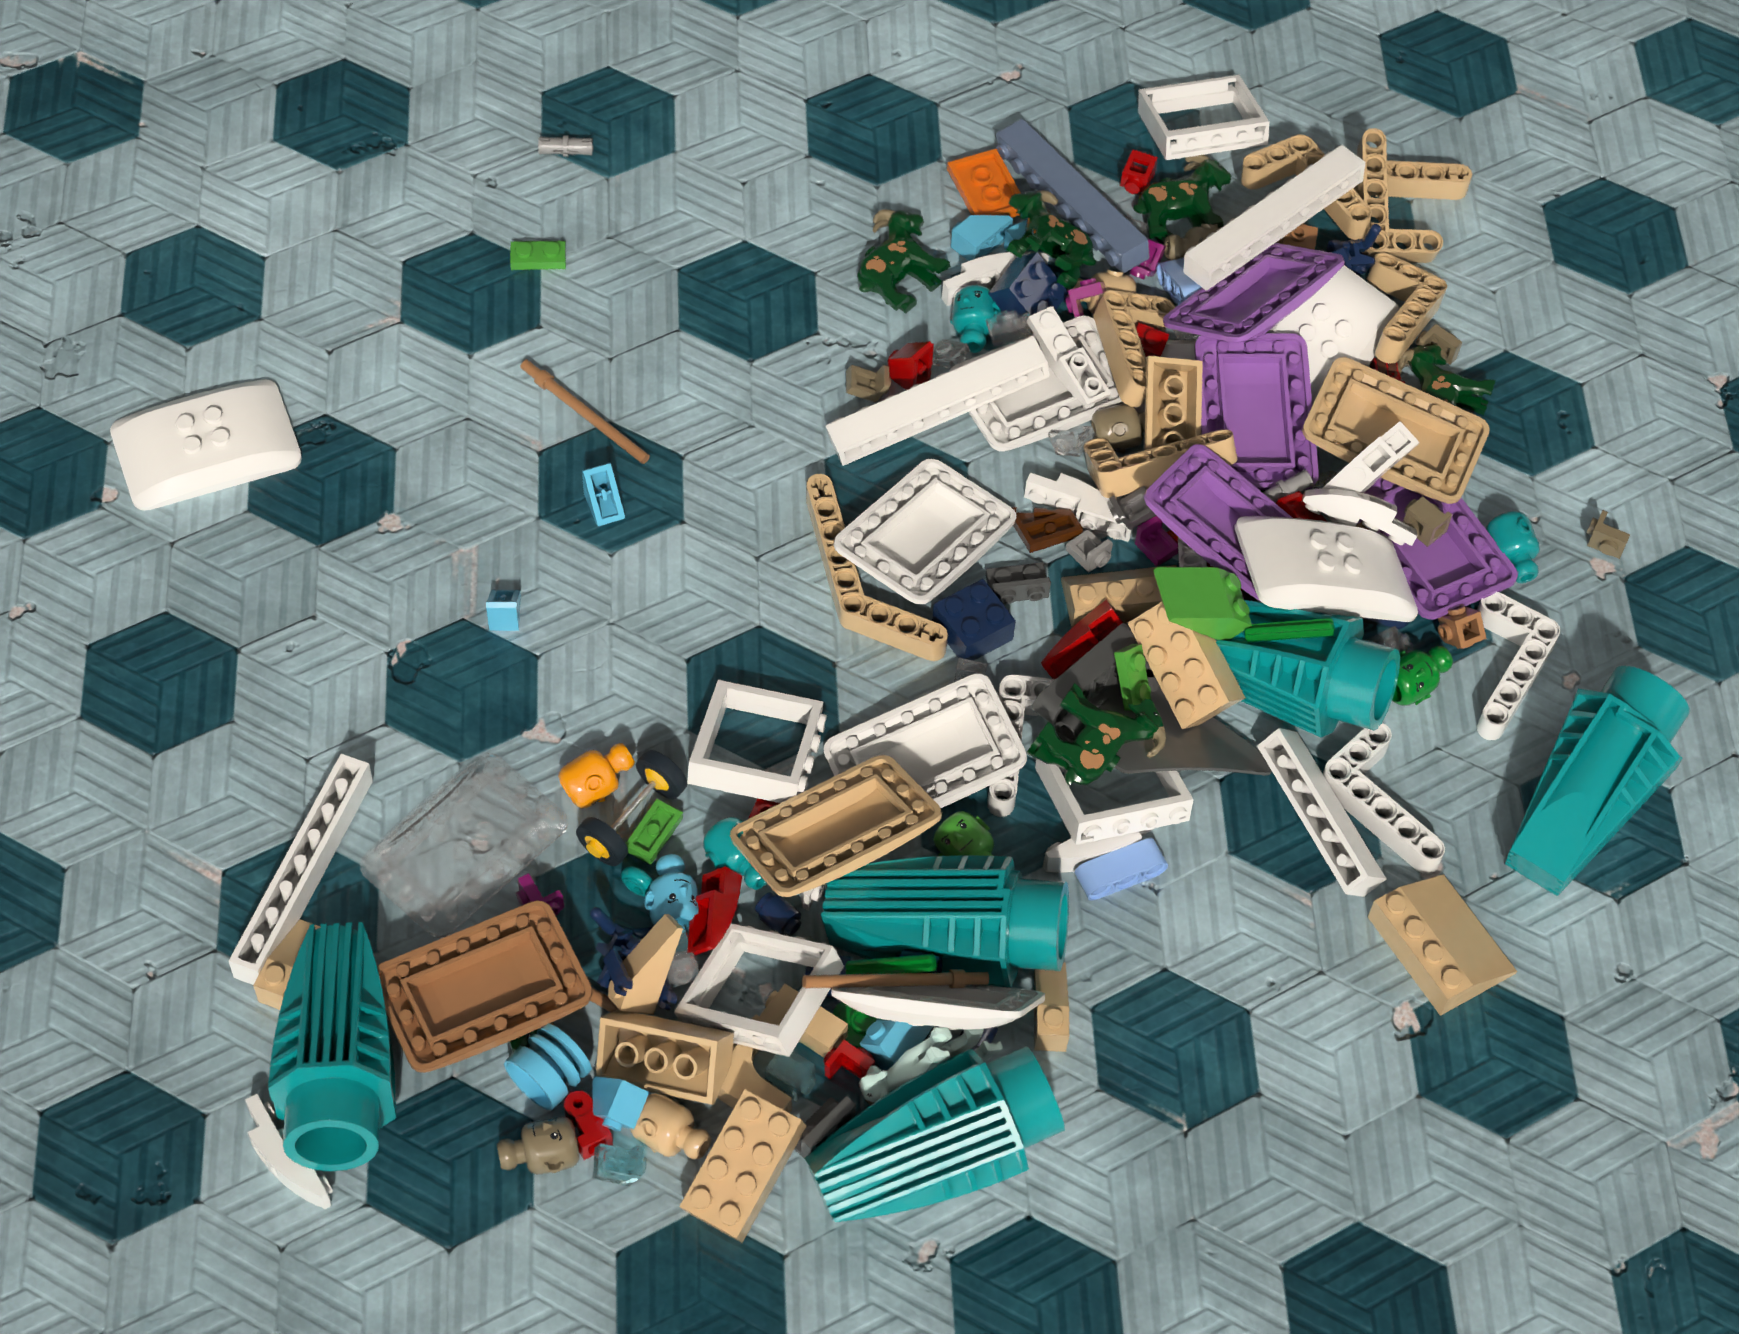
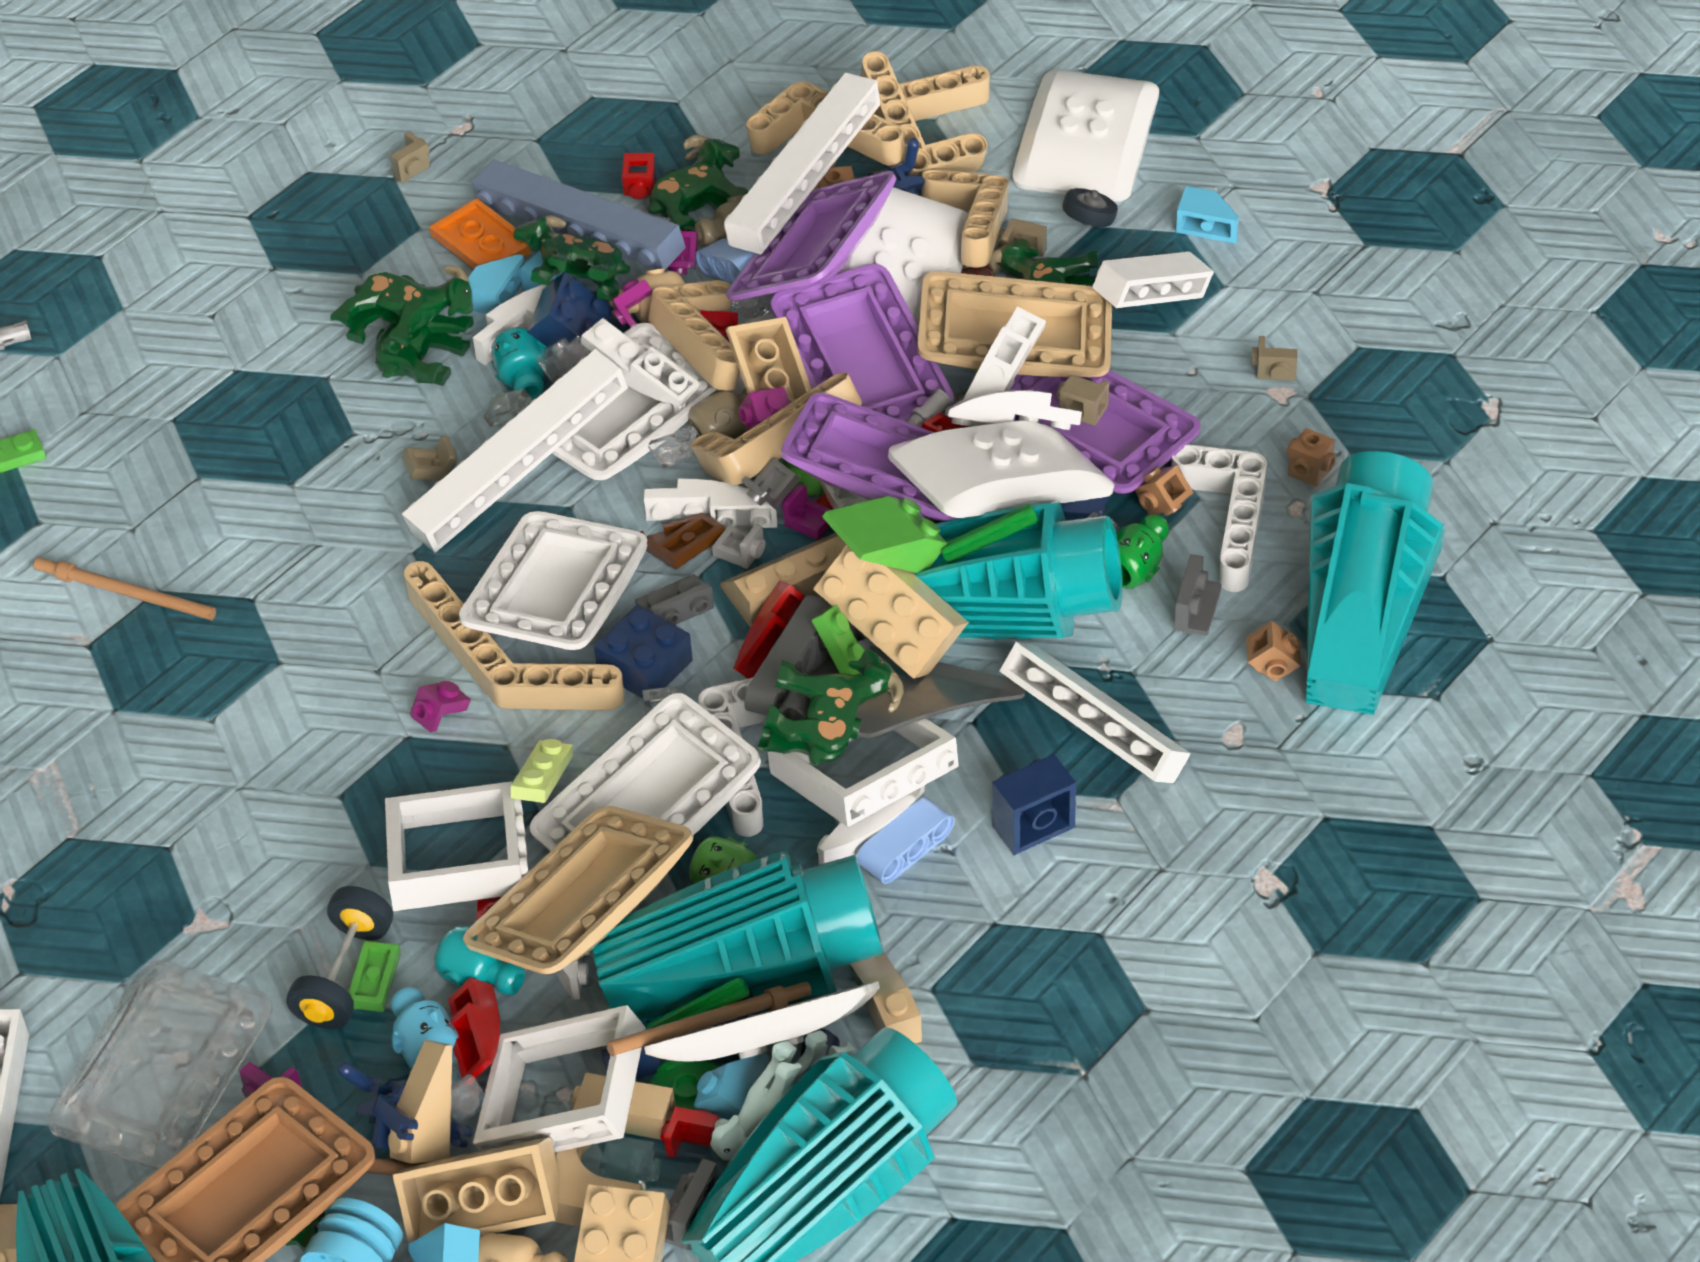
camera: 15 degrees left, 10 degrees down
medium azure slope [486,590,521,631] -> none
light orange piece [558,743,635,809] -> none
medium azure slope [582,462,625,526] -> none
teal piece [621,866,653,897] -> none
dark blue brick [755,892,802,936] -> none
red slope [888,341,934,390] -> none
white window [1138,75,1269,160] -> none
white beam [1323,723,1445,874] -> none
tan slope [1368,874,1517,1016] -> none
teal piece [1486,511,1540,583] -> none
none -> dark green animal [330,265,473,356]
none -> dark tan bracket [391,131,430,183]
none -> magenta bracket [410,681,471,732]
none -> yellowish green plate [511,739,573,803]
none -> magenta bracket [739,387,790,431]
none -> dark blue brick [992,754,1076,855]
none -> white wedge [1012,70,1159,201]
none -> black wheel [1062,188,1118,227]
none -> white brick [1092,251,1214,308]
none -> dark grey bracket [1174,554,1222,636]
none -> medium azure slope [1176,186,1239,244]
none -> medium nougat brick [1246,621,1301,682]
none -> medium nougat brick [1286,428,1337,487]

